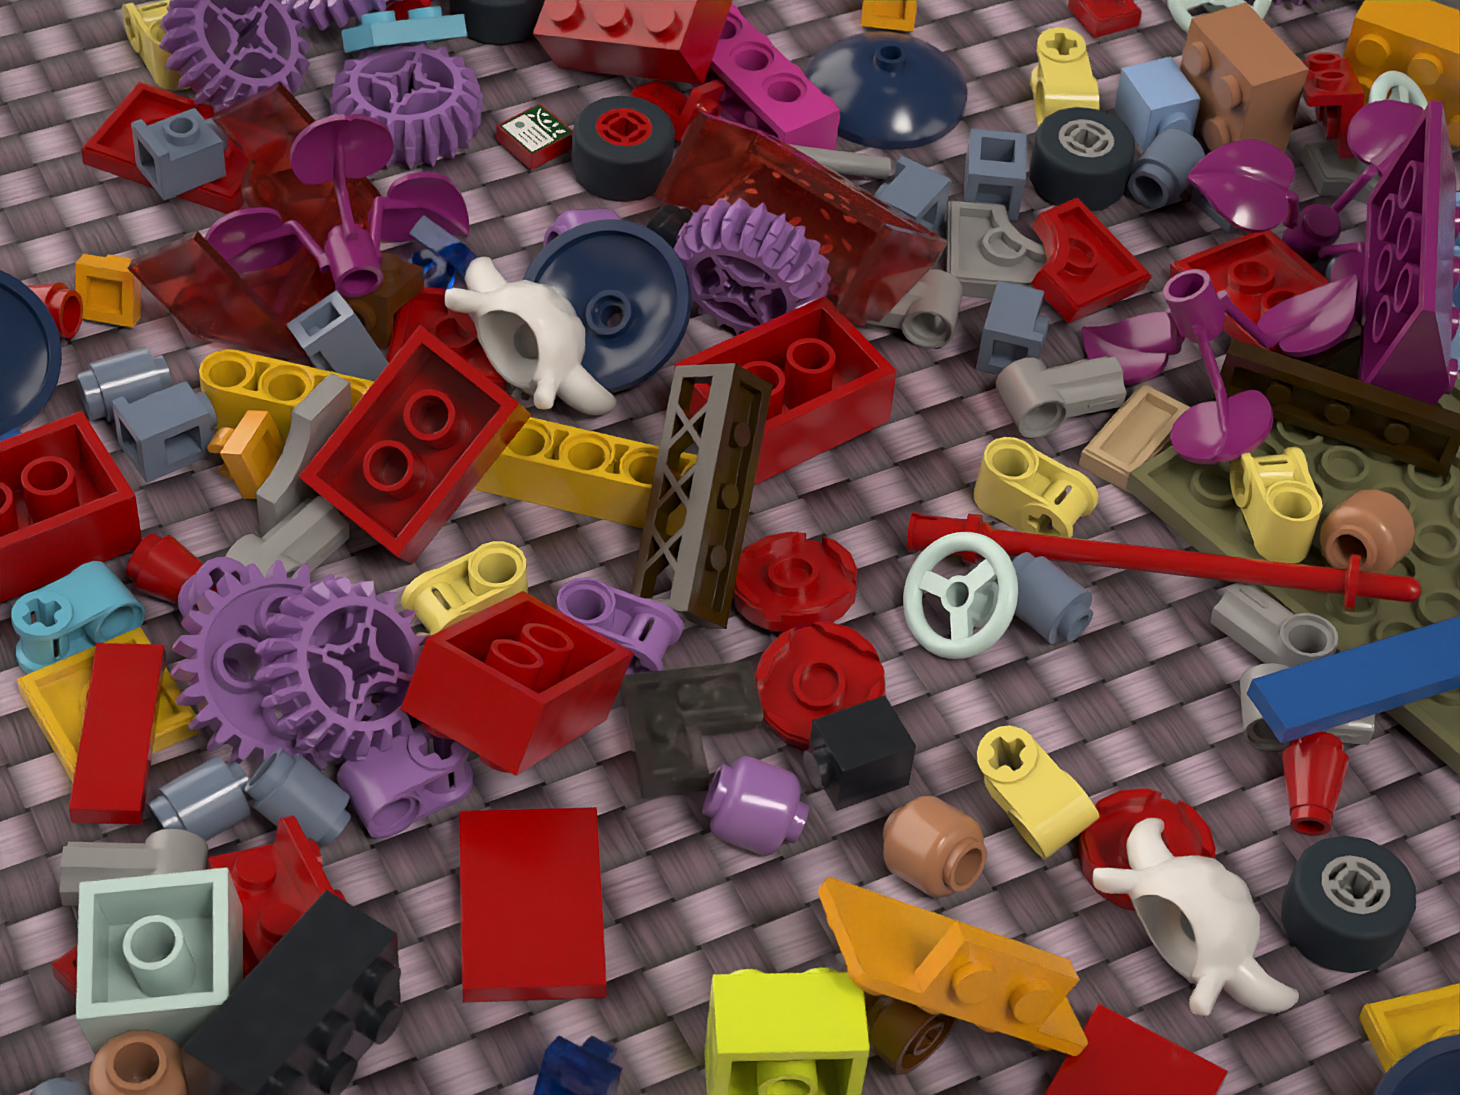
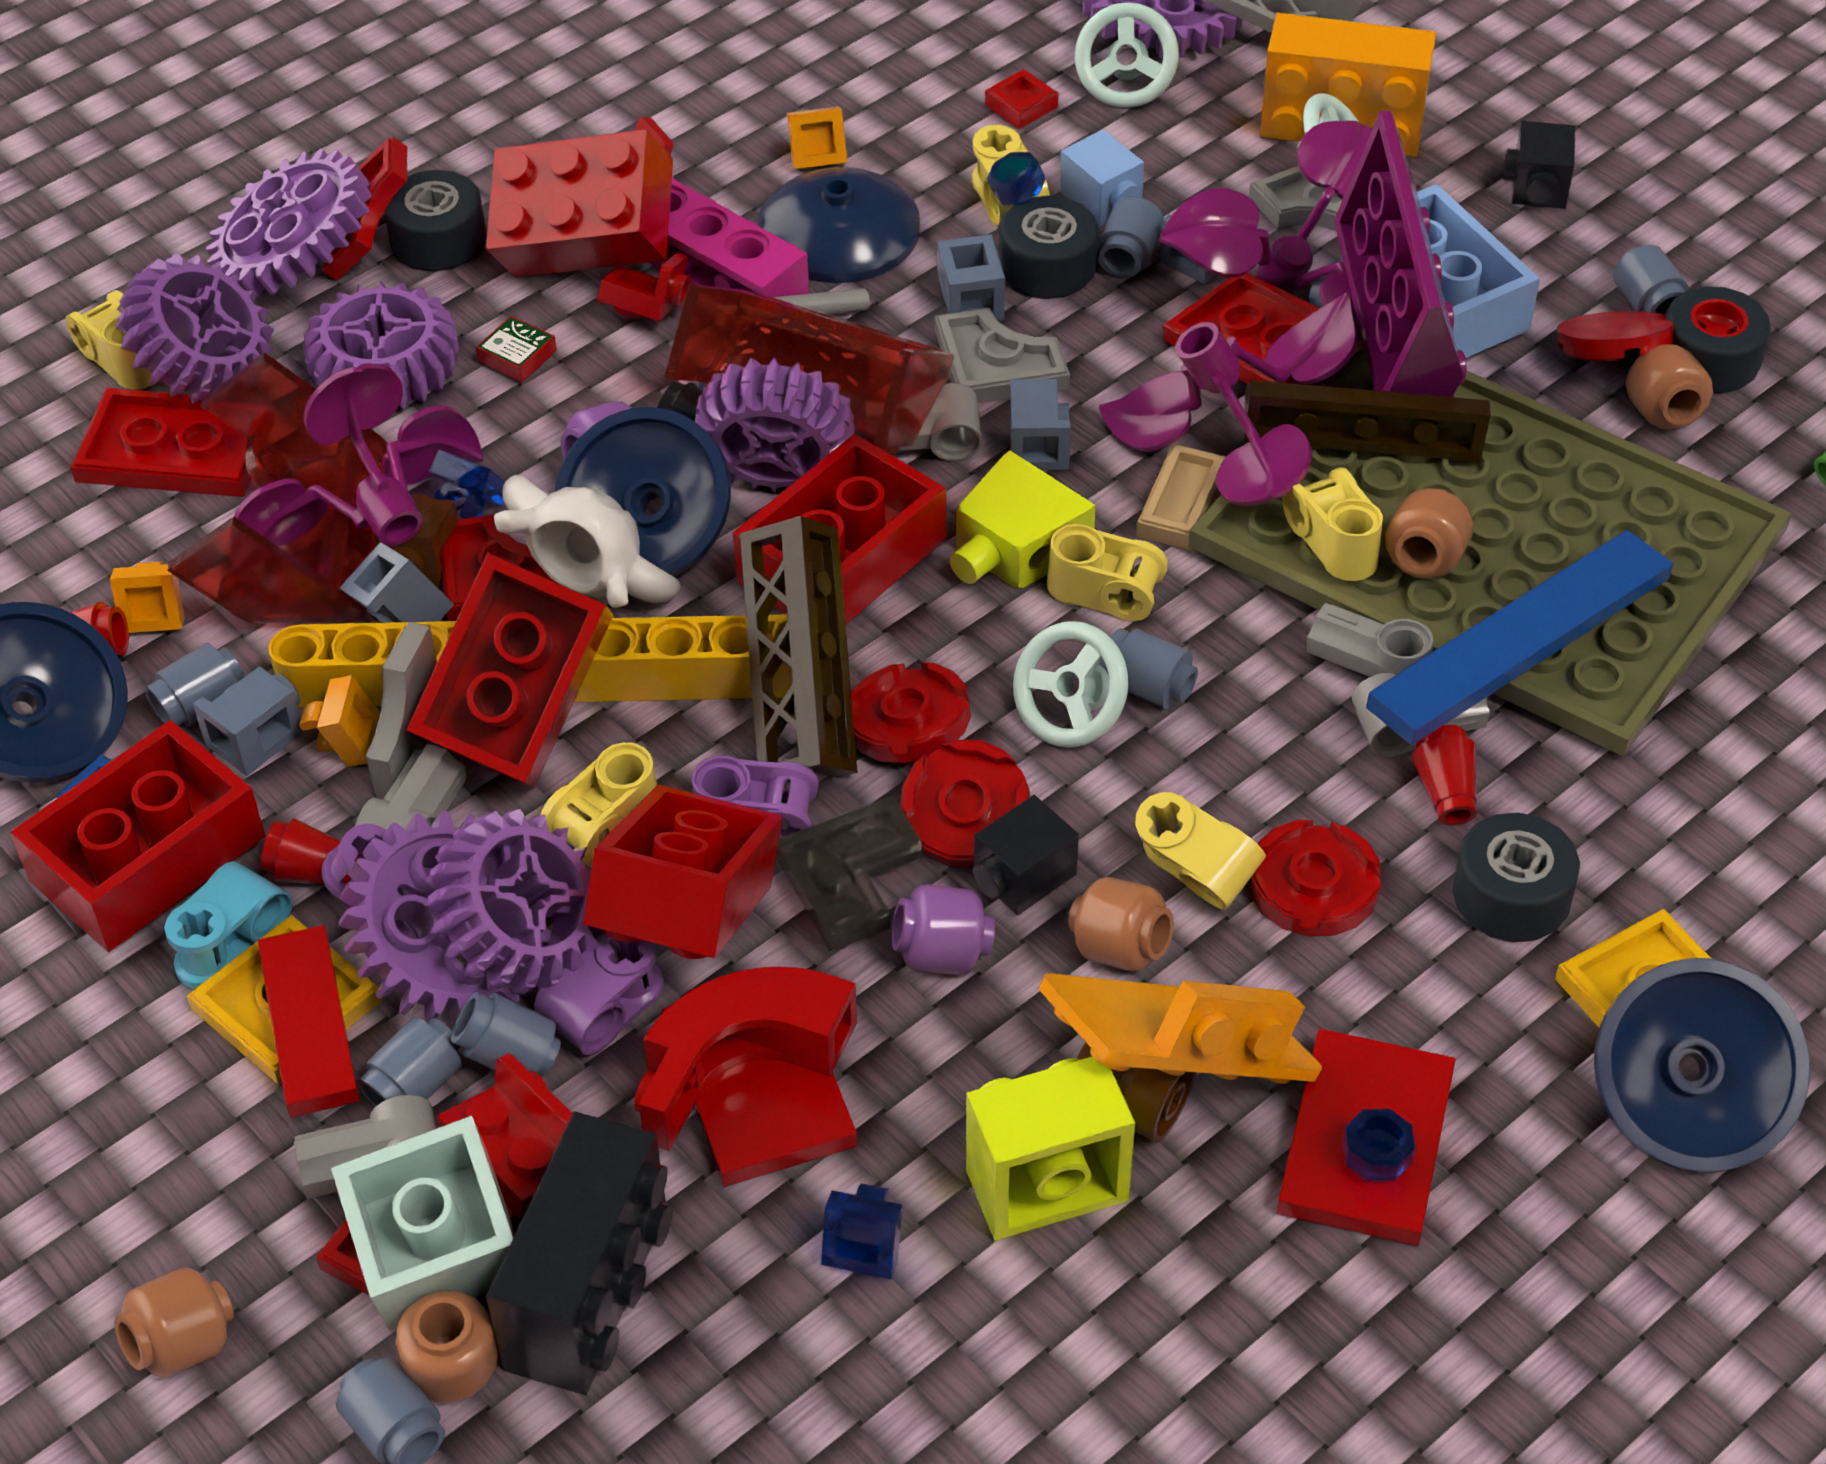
camera: 10 degrees left, 0 degrees up
sand blue brick [131,108,229,200] -> none
medium azure hinge [341,6,467,53] -> none
black wheel [572,95,675,202] -> none
sand blue brick [868,156,951,259] -> none
red bar [907,512,1422,612] -> none
light grey piece [996,356,1126,438] -> none
red tile [1031,198,1152,324] -> none
white piece [1093,818,1299,1016] -> none
nougat brick [1180,2,1309,153] -> none
red bracket [1301,52,1365,159] -> none
none -> red arch [634,966,857,1152]
none -> neon yellow torso [949,451,1095,588]
none -> clear blue tile [987,152,1046,205]

